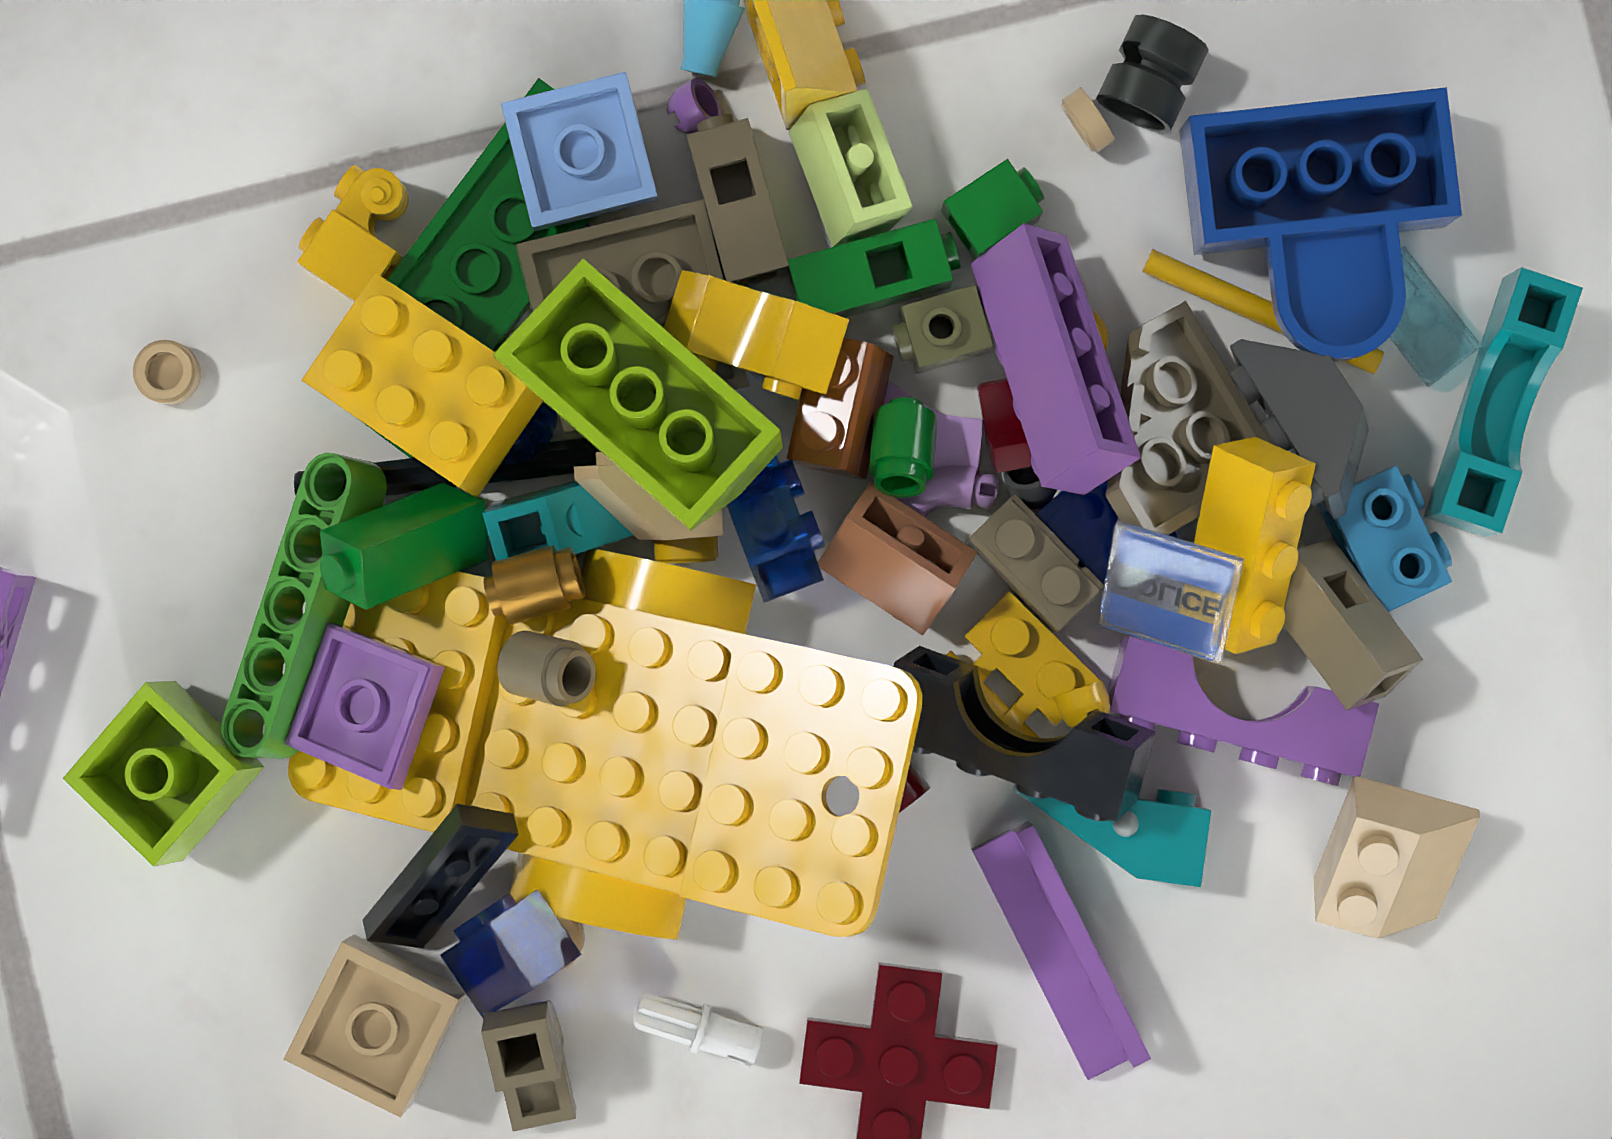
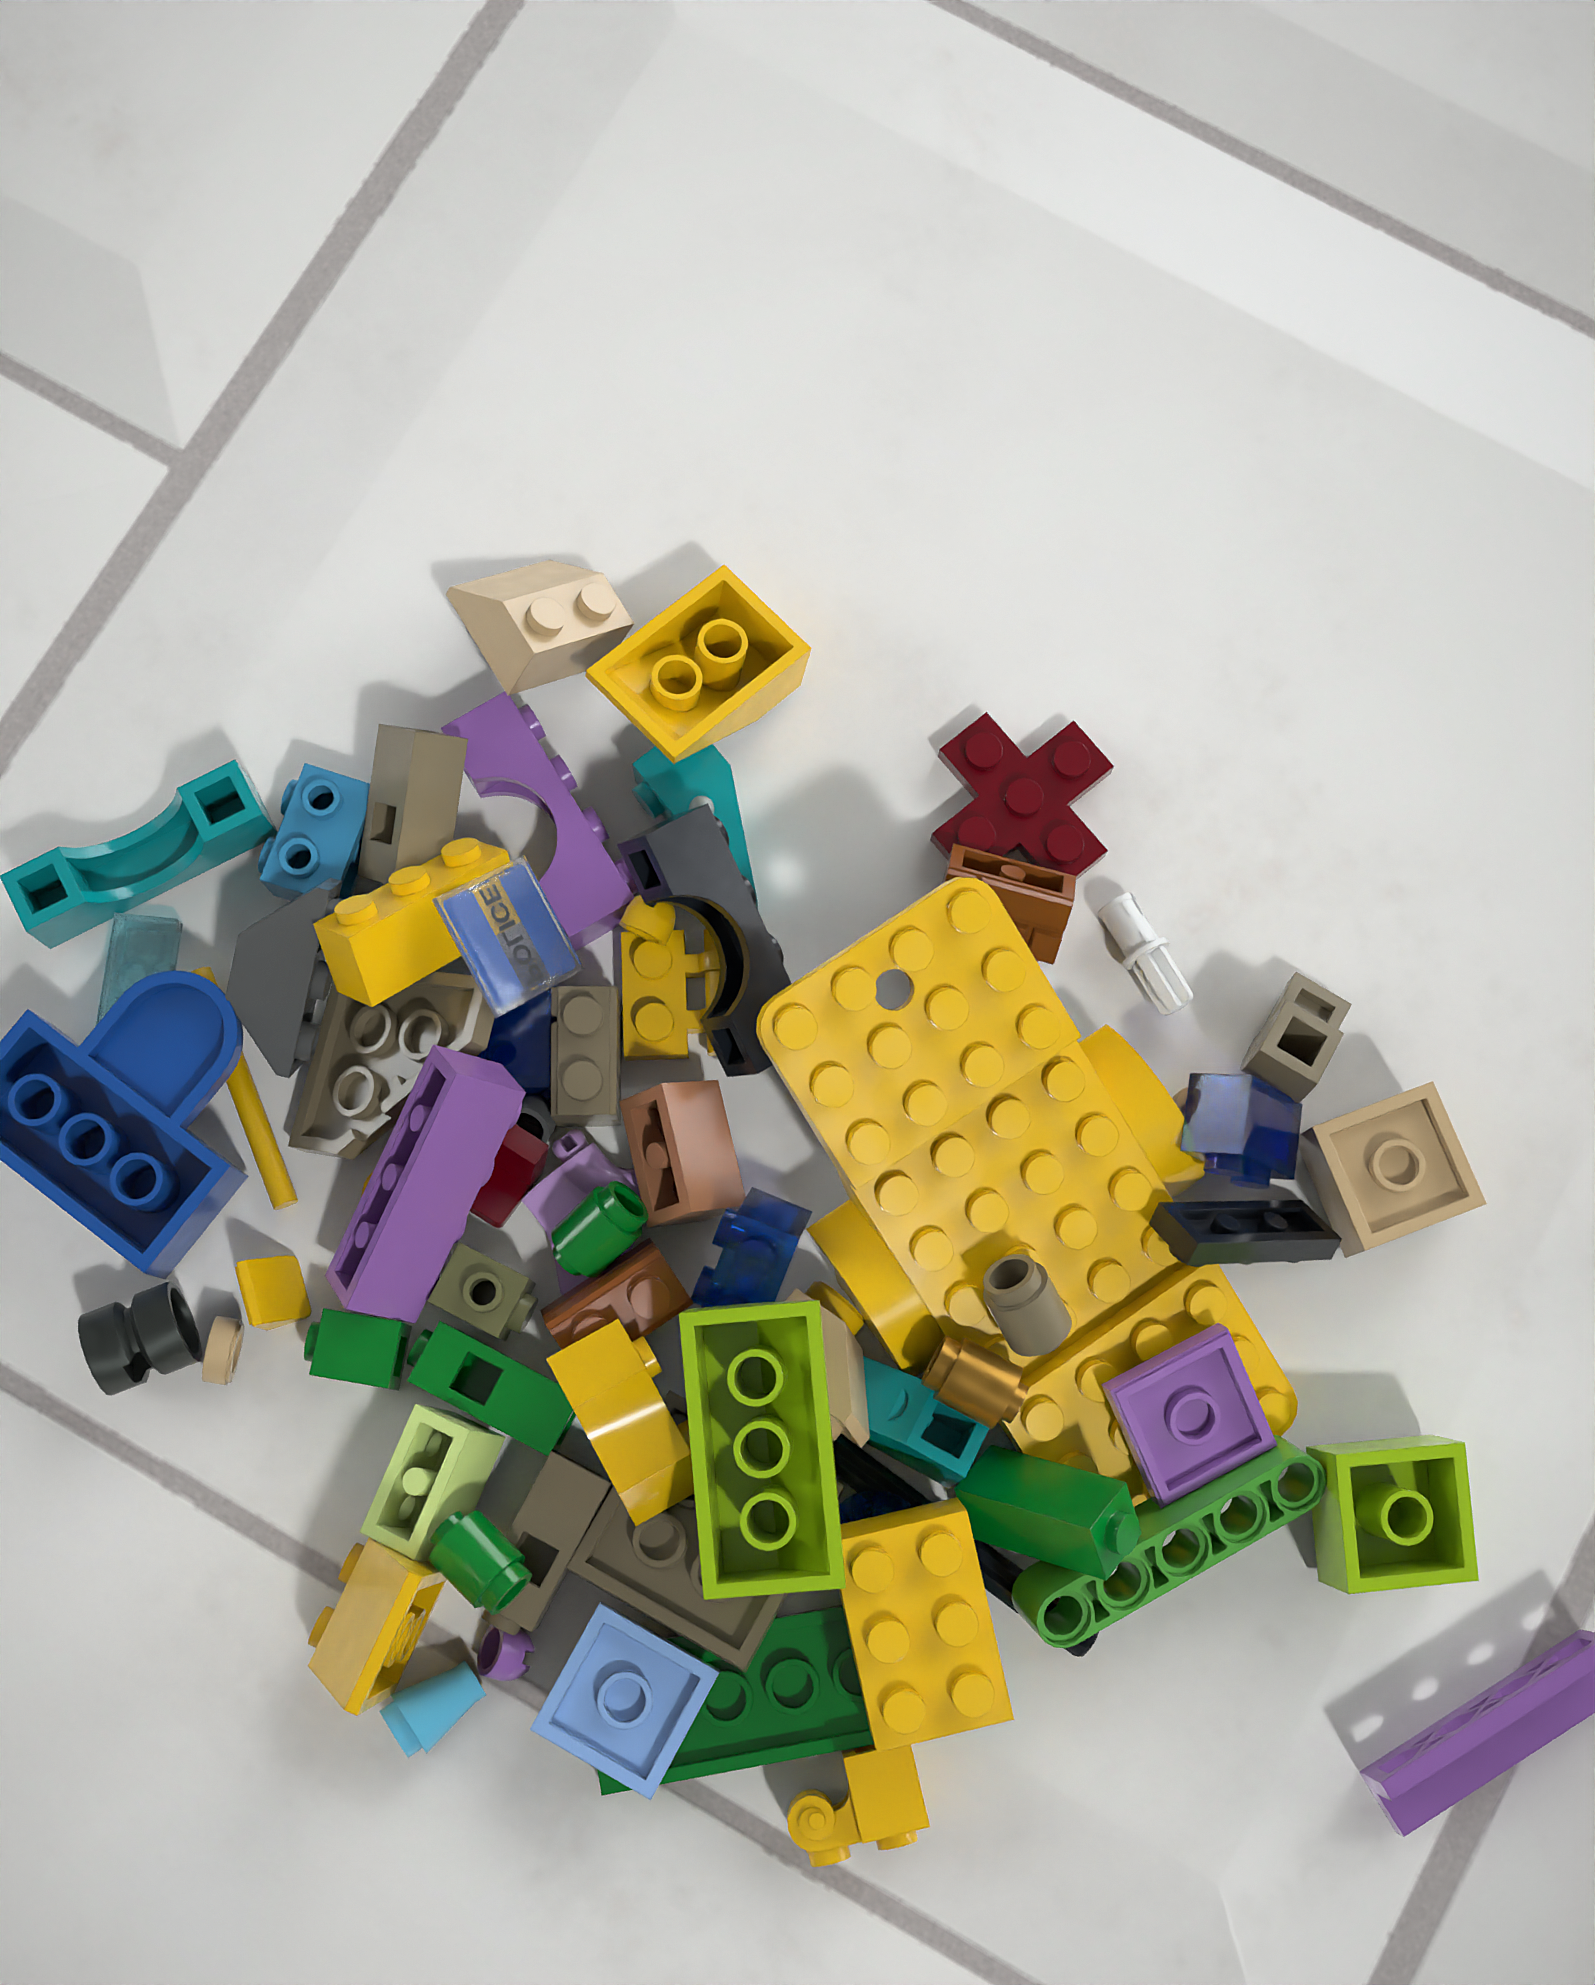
camera: 140 degrees left, 10 degrees down
tan tile [133,340,201,405] -> none
medium lavender fence [971,821,1151,1080] -> none
none -> yellow slope [235,1255,312,1331]
none -> green brick [429,1510,532,1615]
none -> yellow slope [585,564,812,764]
none -> dark orange brick [942,843,1076,965]

